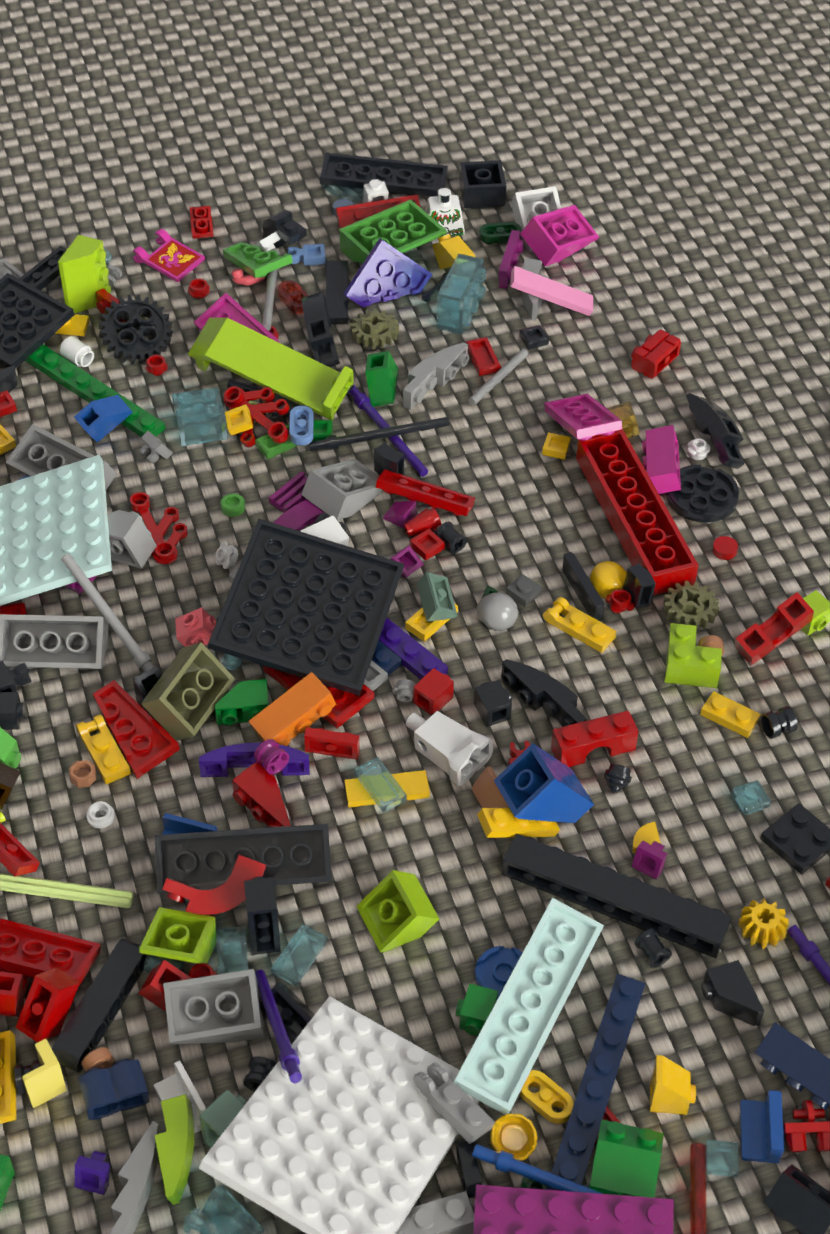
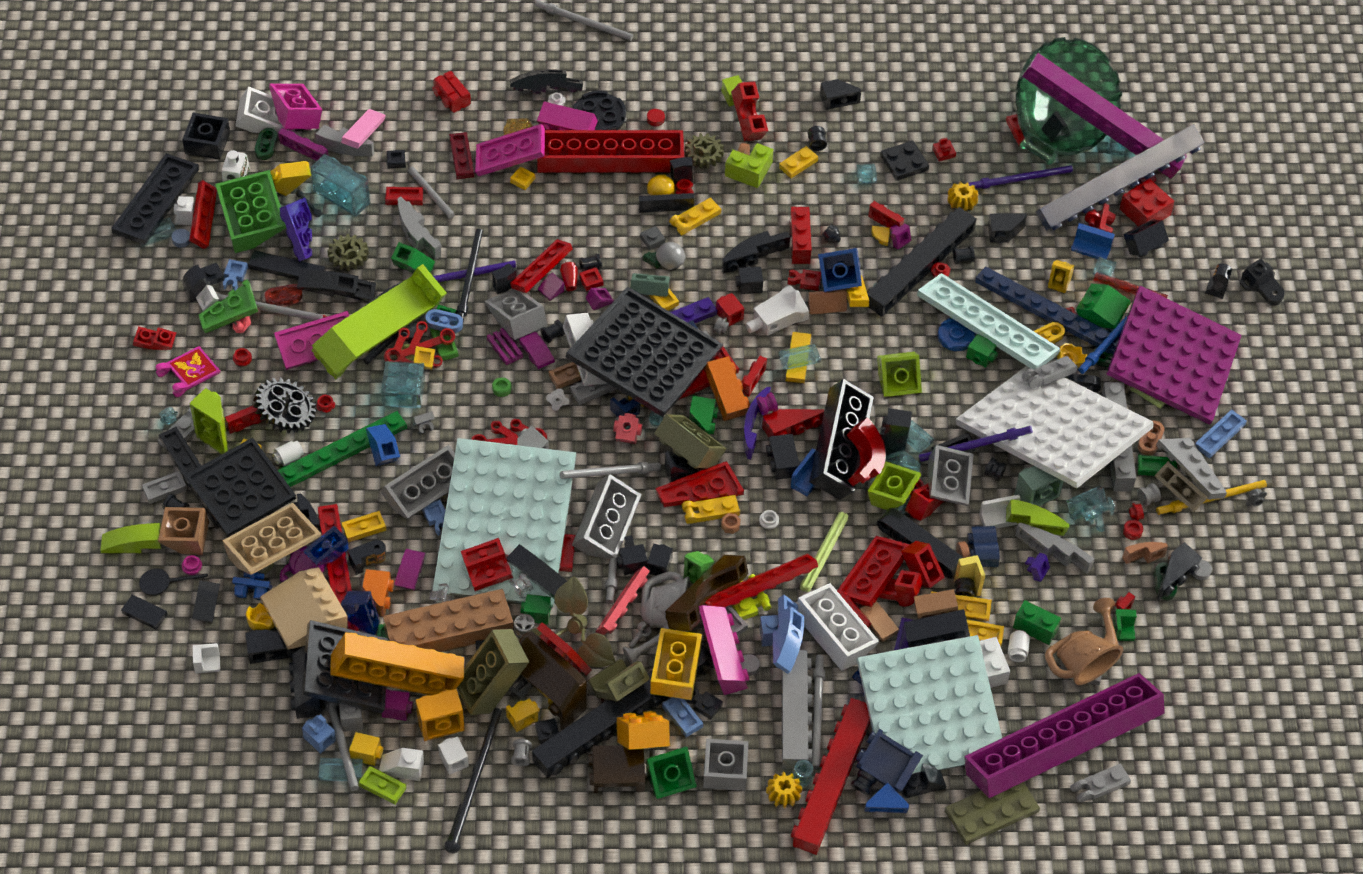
camera: 75 degrees left, 5 degrees up
none -> dark red tile [449,132,474,180]
none -> black brick [766,434,800,480]
none -> red plate [868,201,904,228]
none -> red plate [931,262,950,278]

